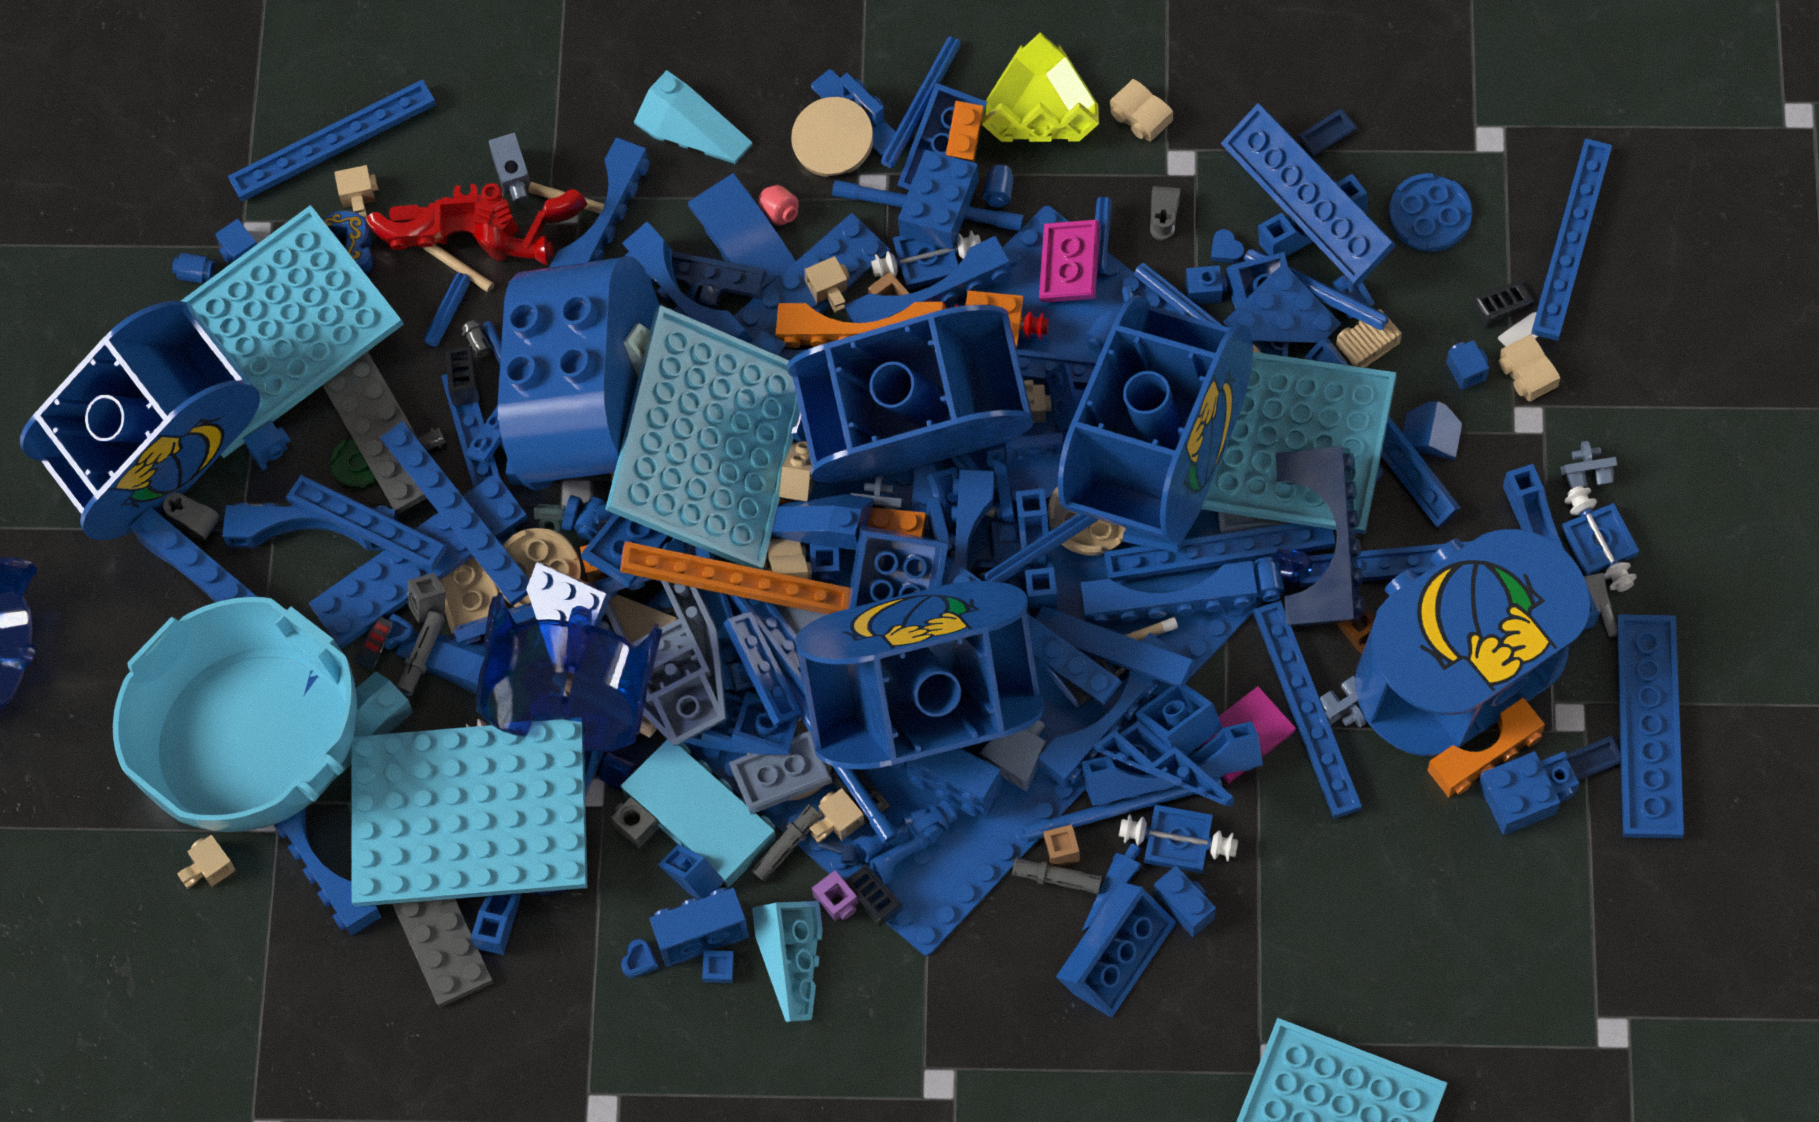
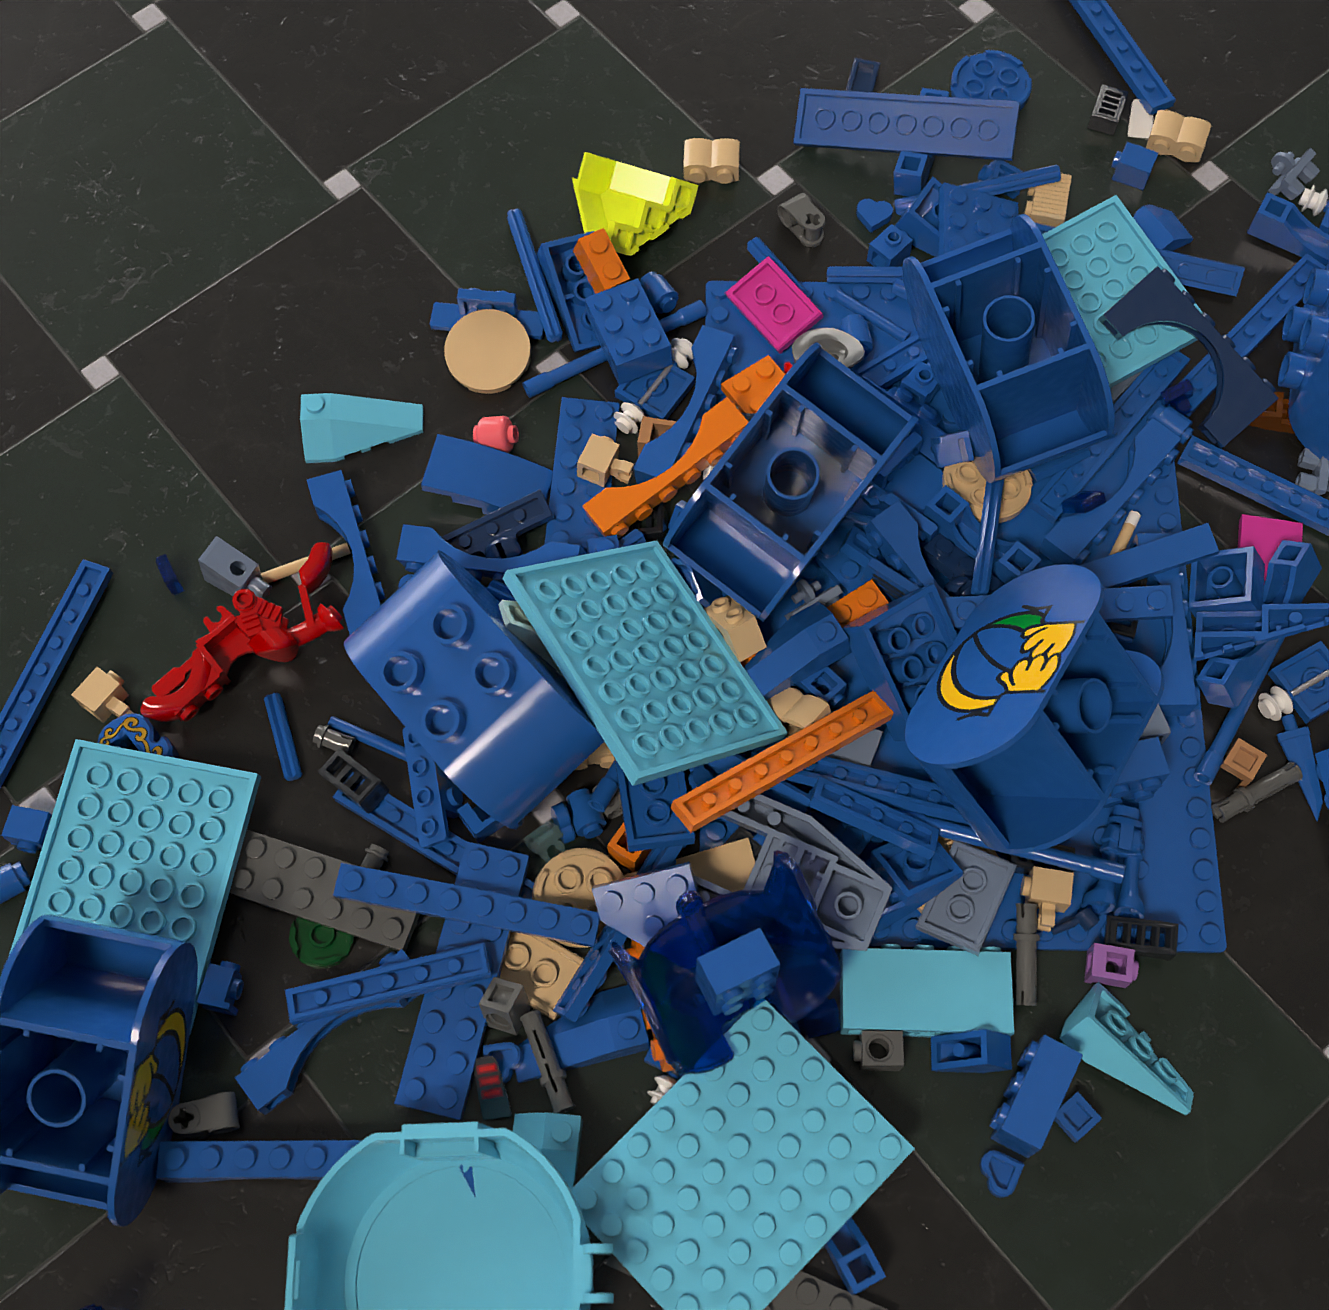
camera: 45 degrees left, 0 degrees up
tan bar [423,243,494,292] -> none
none -> clear blue tile [155,554,184,595]
none -> blue brick [695,928,780,1016]
none -> dark grey hat [792,328,865,369]
none -> clear blue tile [1061,491,1106,514]

